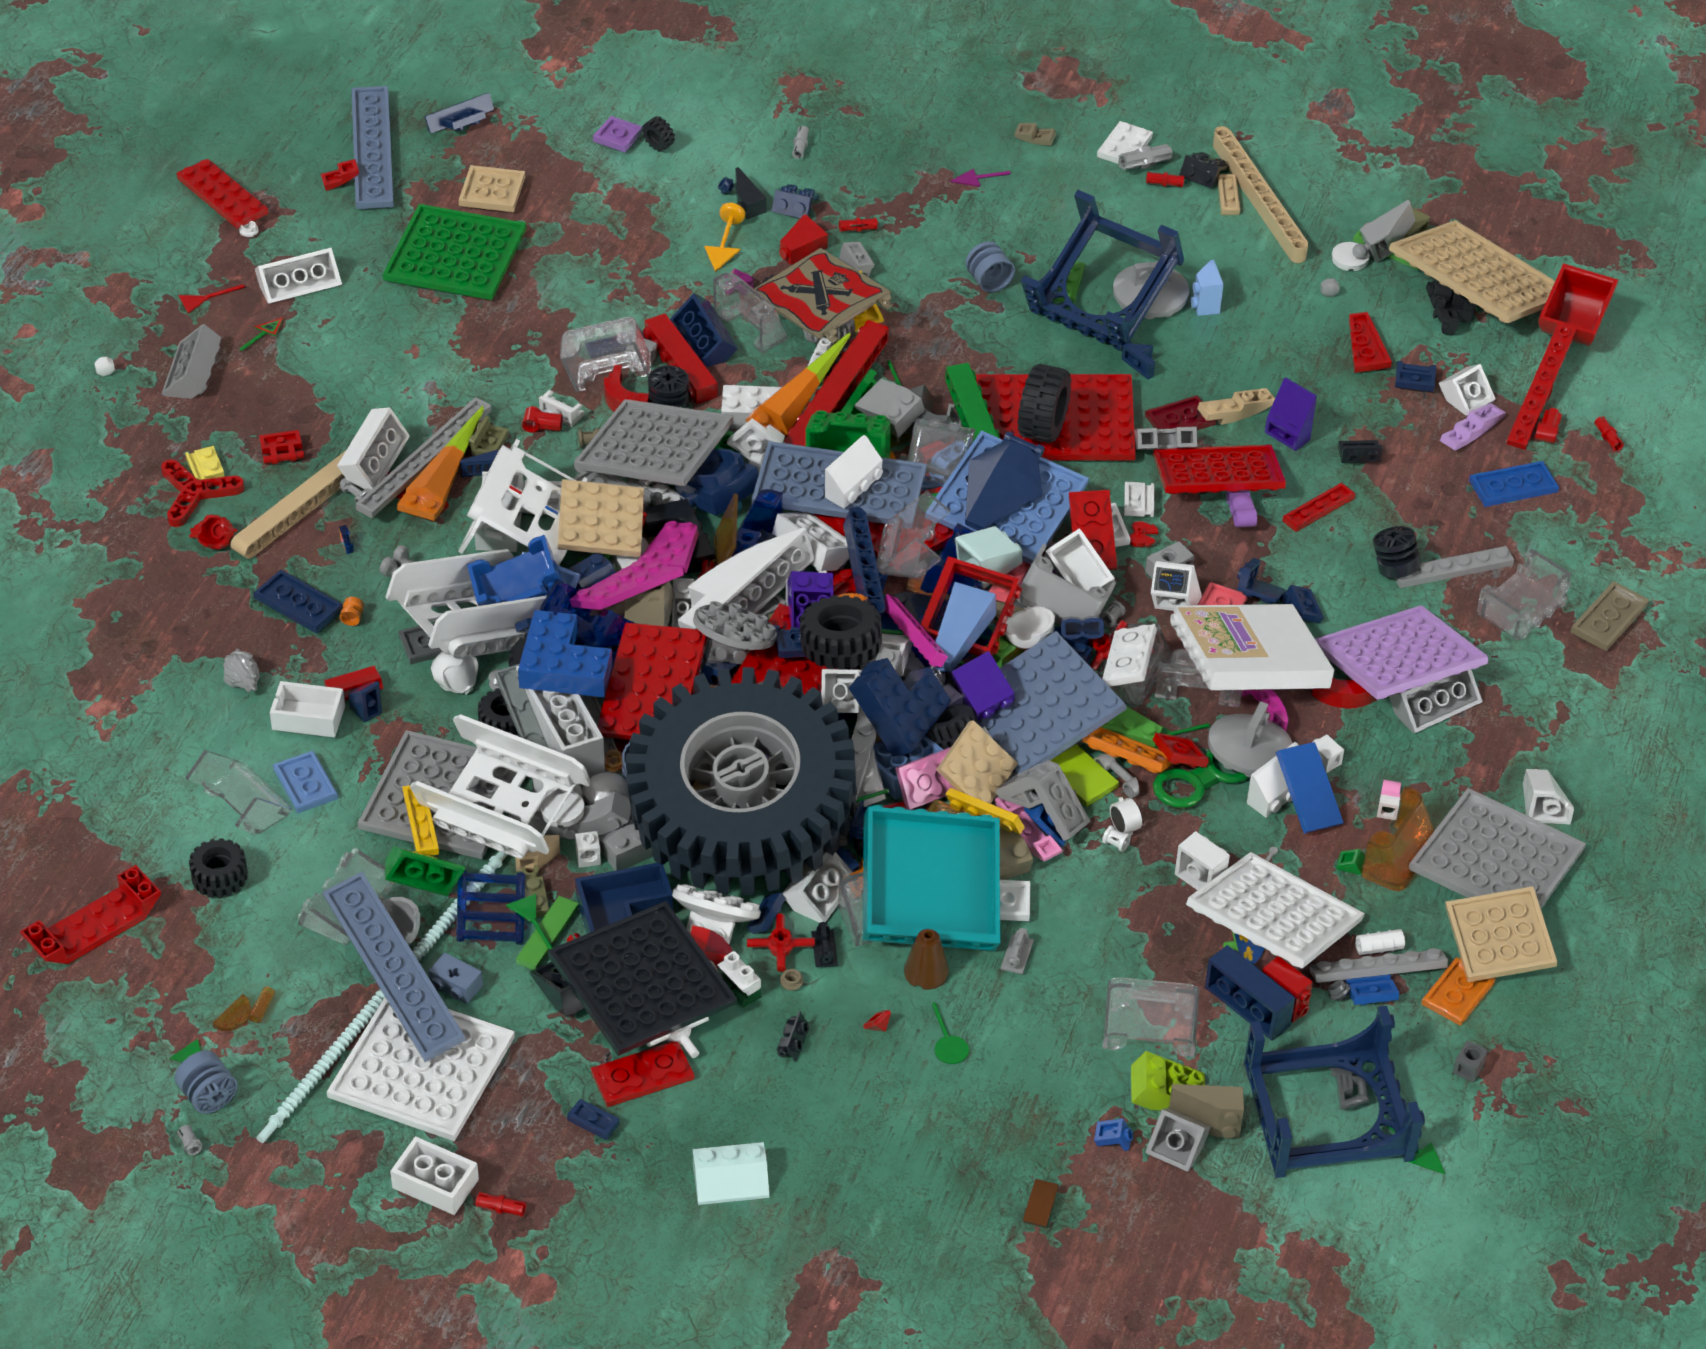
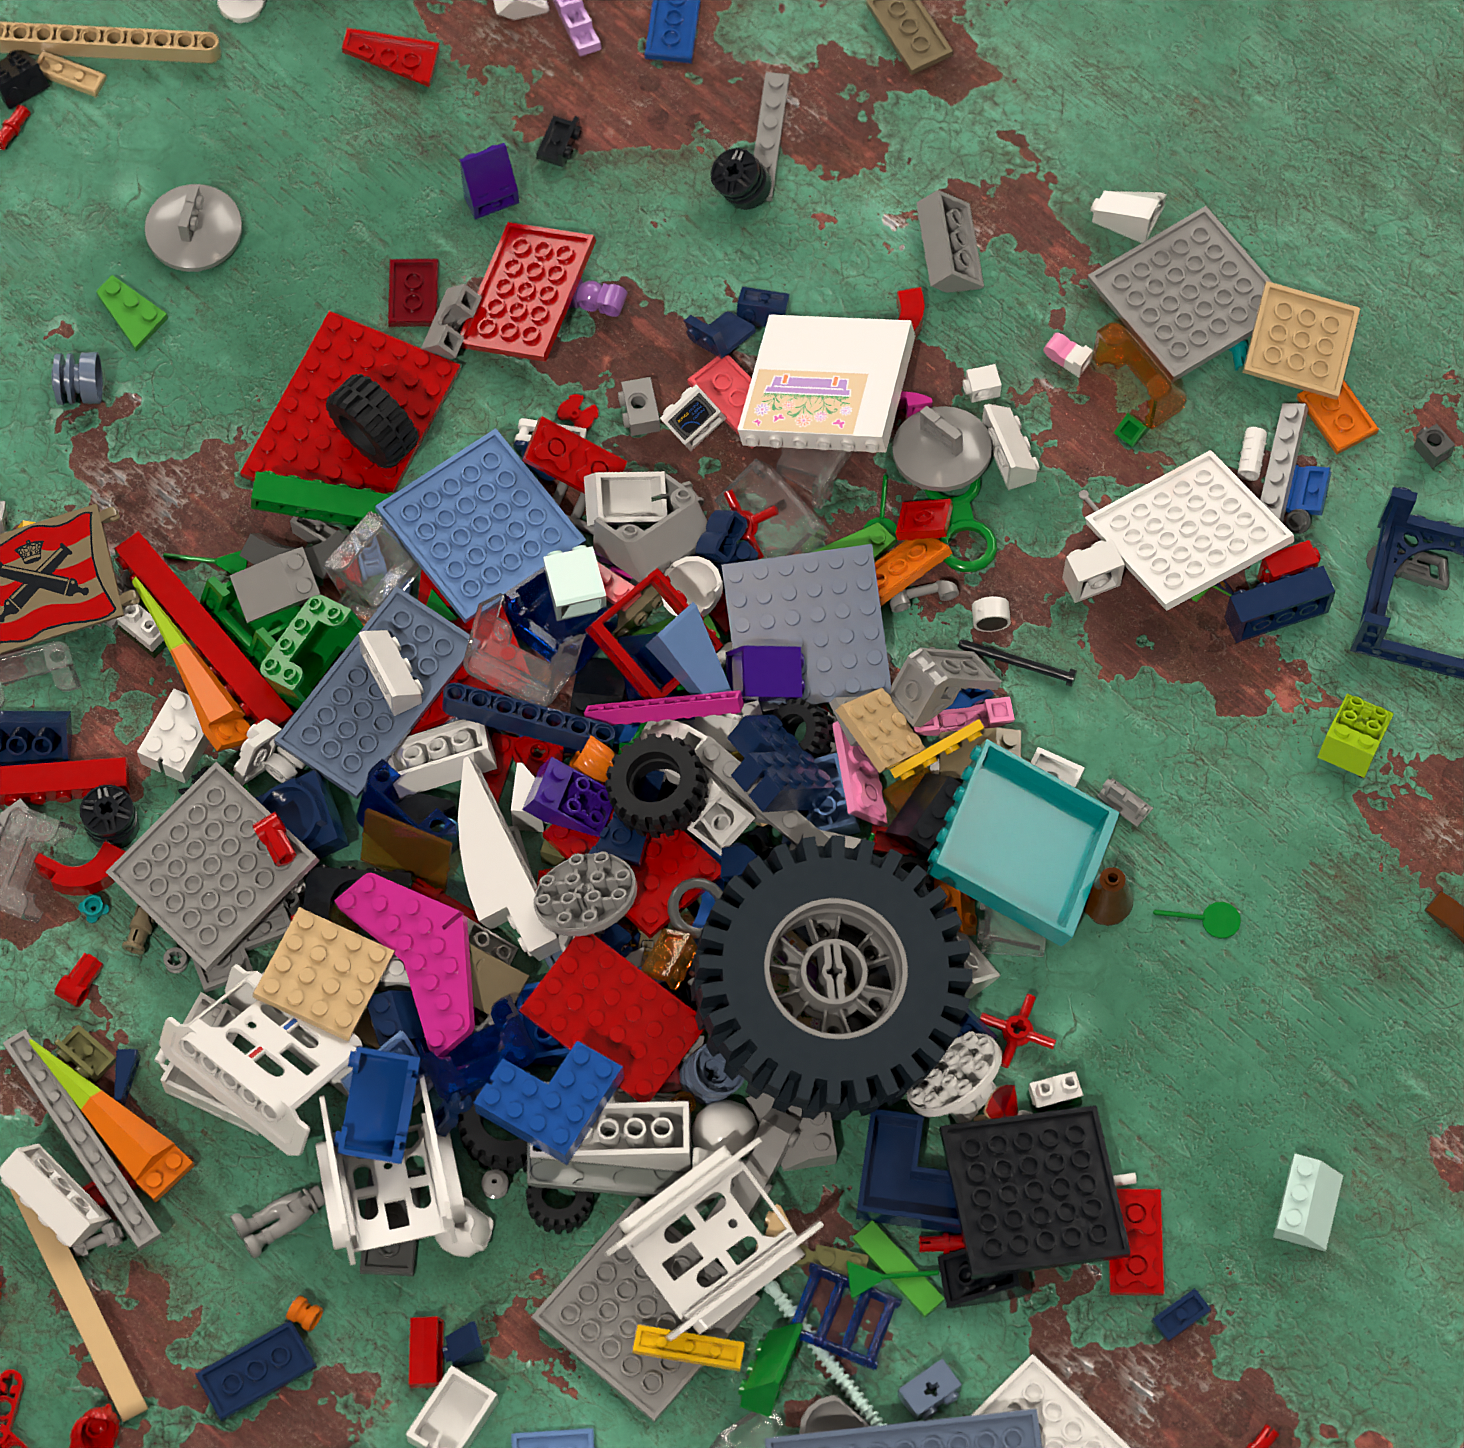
camera: 65 degrees left, 20 degrees up
clear blue tile [339,525,354,554] -> none
white hinge [539,390,584,427] -> none
white tile [540,790,585,827] -> none
white brick [575,831,601,868] -> none
black hinge [777,1011,809,1062] -> none
dark tan plate [780,969,803,991] -> none
black hinge [811,922,838,968] -> none
red slope [863,1010,891,1032] -> none
dark blue windscreen [965,431,1045,531] -> none
dark blue arch [1021,190,1184,351] -> none
lime tile [1050,744,1119,807] -> none
blue bracket [1094,1118,1133,1151] -> none
white piece [1102,624,1157,687] -> none
white bush [1102,825,1131,852] -> none
clear windscreen [1102,977,1199,1057] -> none
dark blue slope [1122,343,1155,380] -> none
white plate [1124,482,1154,517] -> none
light grey slope [1145,1107,1211,1172] -> none
dark tan slope [1169,1084,1244,1138] -> none
light blue slope [1191,260,1223,316] -> none
tan slope [1197,388,1275,425] -> none
blue tile [1275,742,1344,834] -> none
red tile [1282,482,1355,532] -> none
lavender plate [1315,605,1488,699] -> none
light grey tile [1320,278,1340,297] -> none
dark blue plate [1395,361,1436,392] -> none
clear windscreen [1477,549,1571,640] -> none
none -> teal plate [78,893,109,923]
none -> red piece [252,812,297,867]
none -> black bar [958,639,1077,687]

